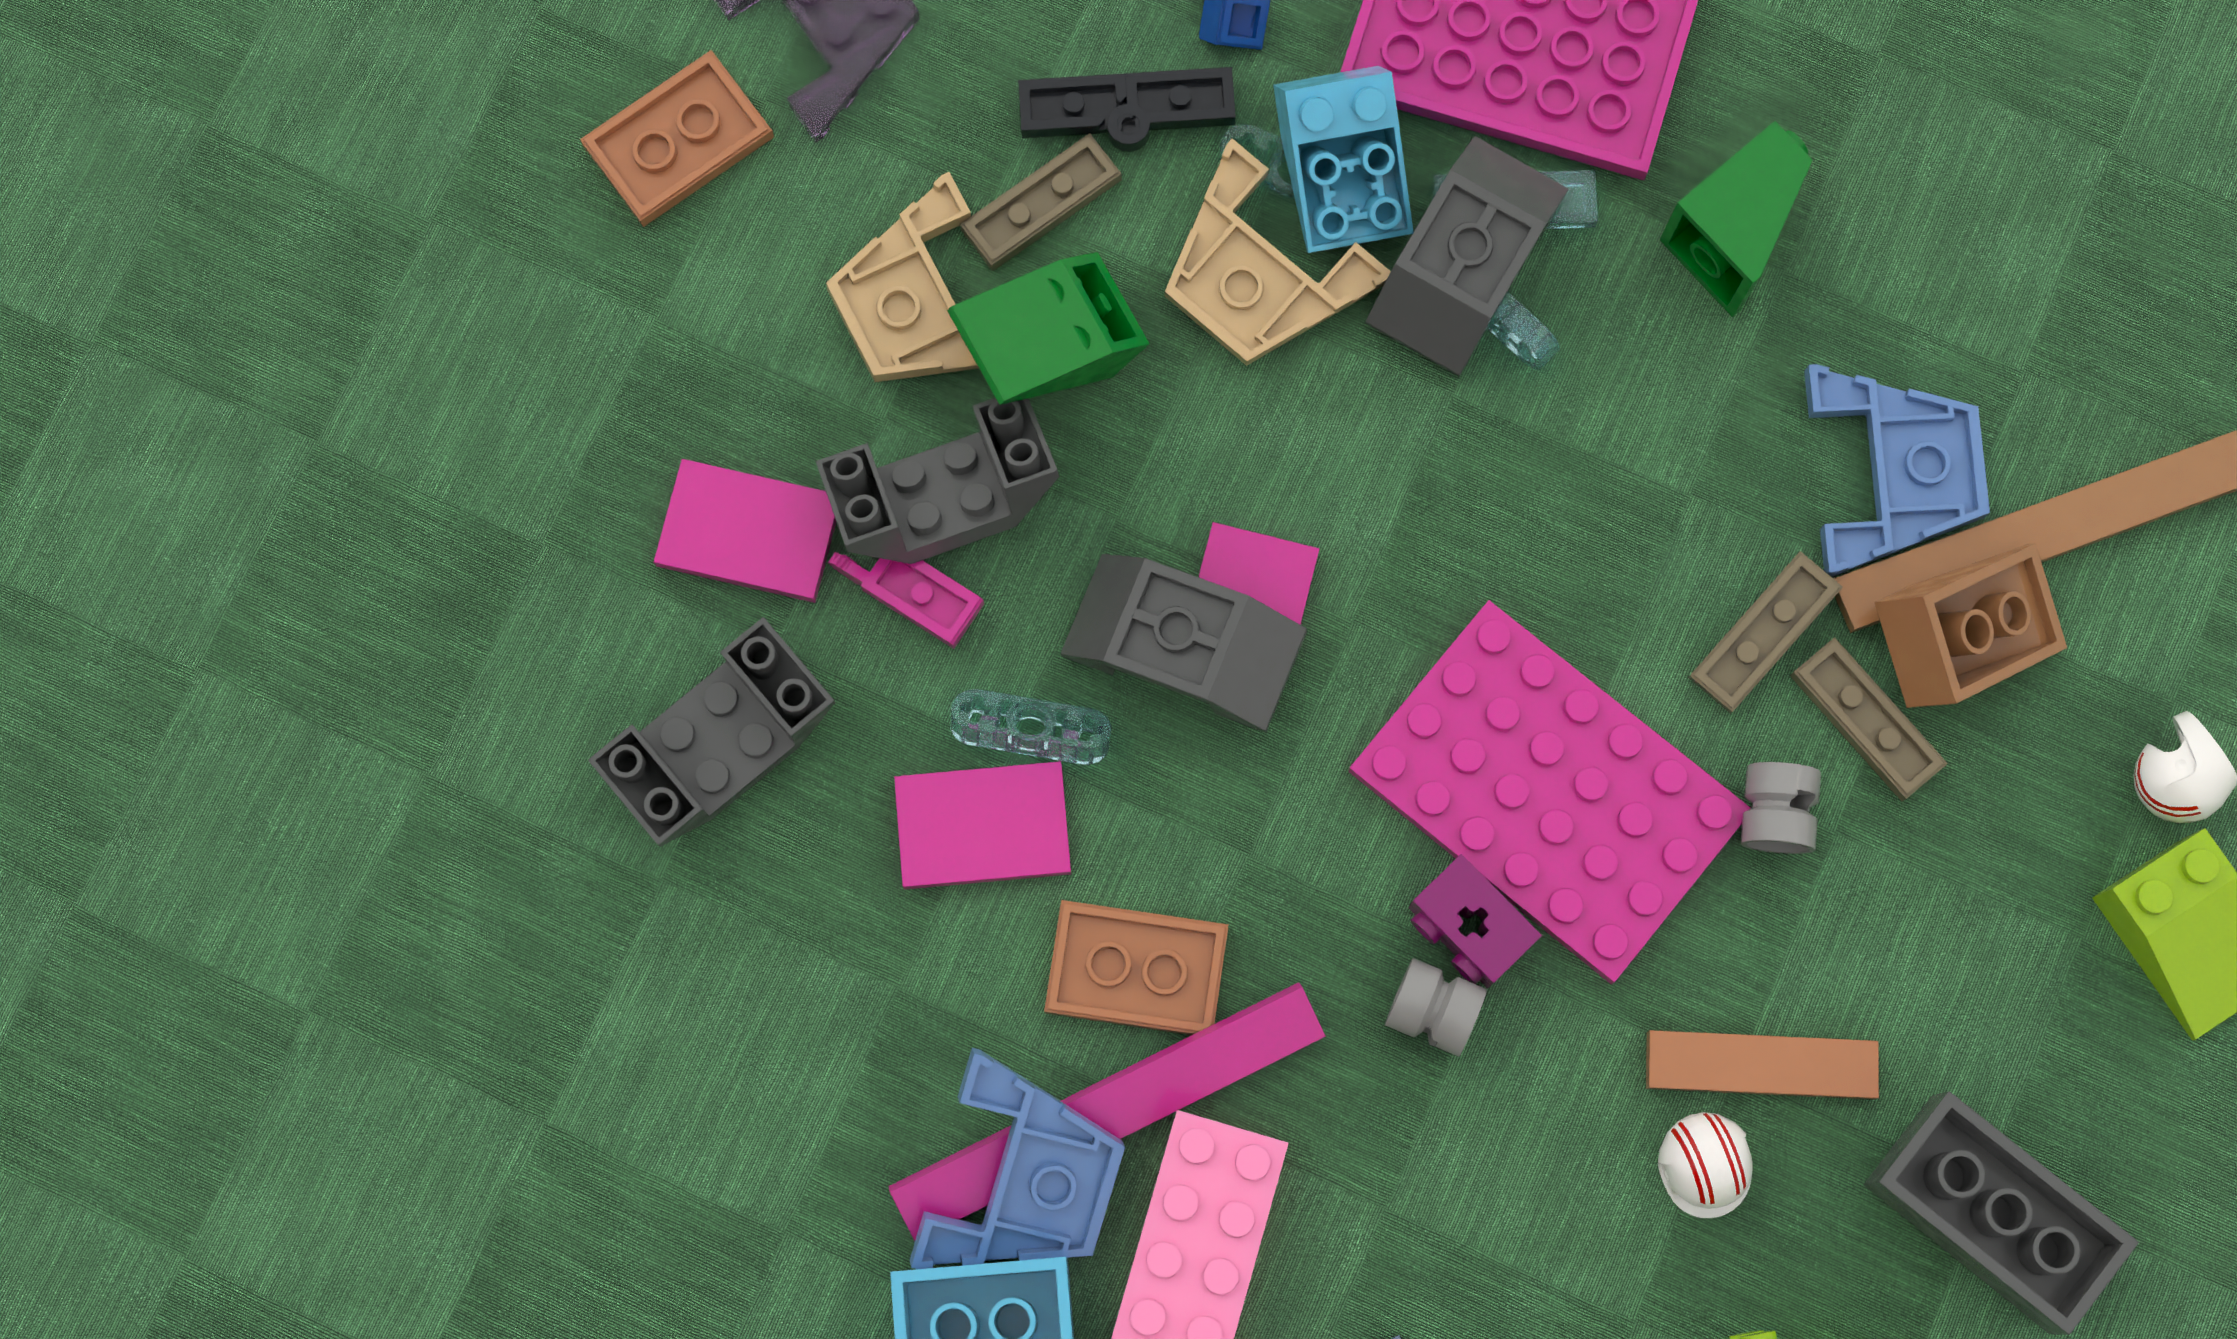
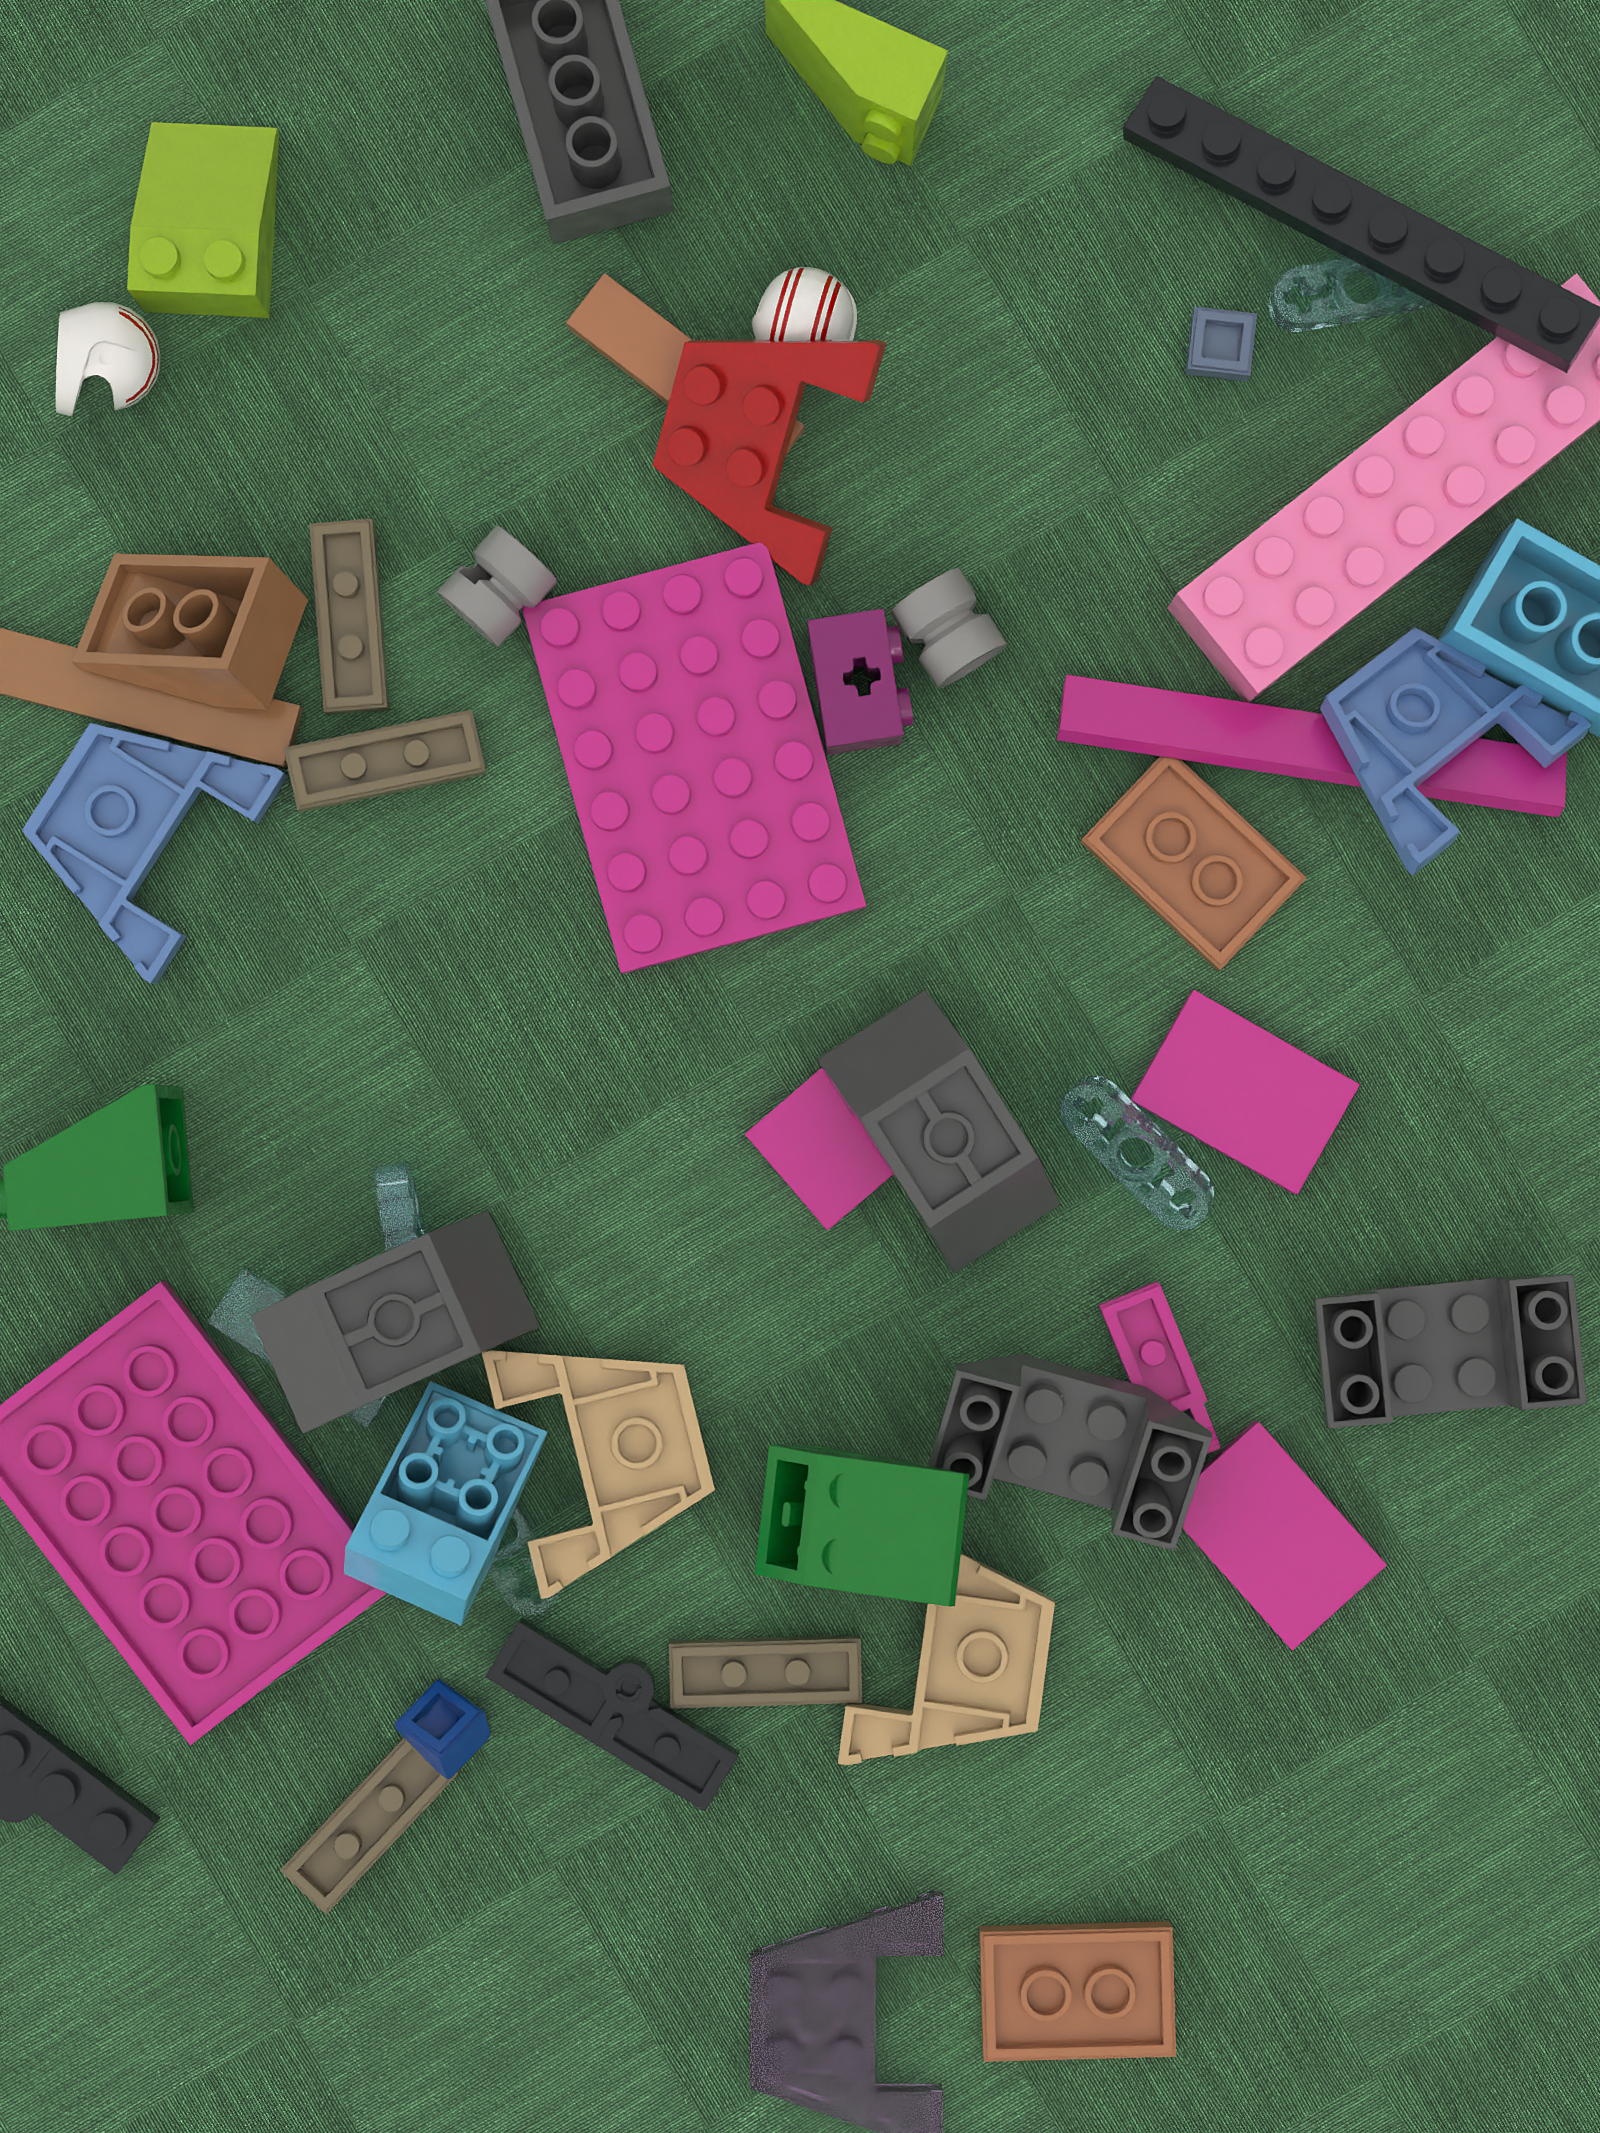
camera: 150 degrees left, 10 degrees up
none -> red wing [652,340,887,586]

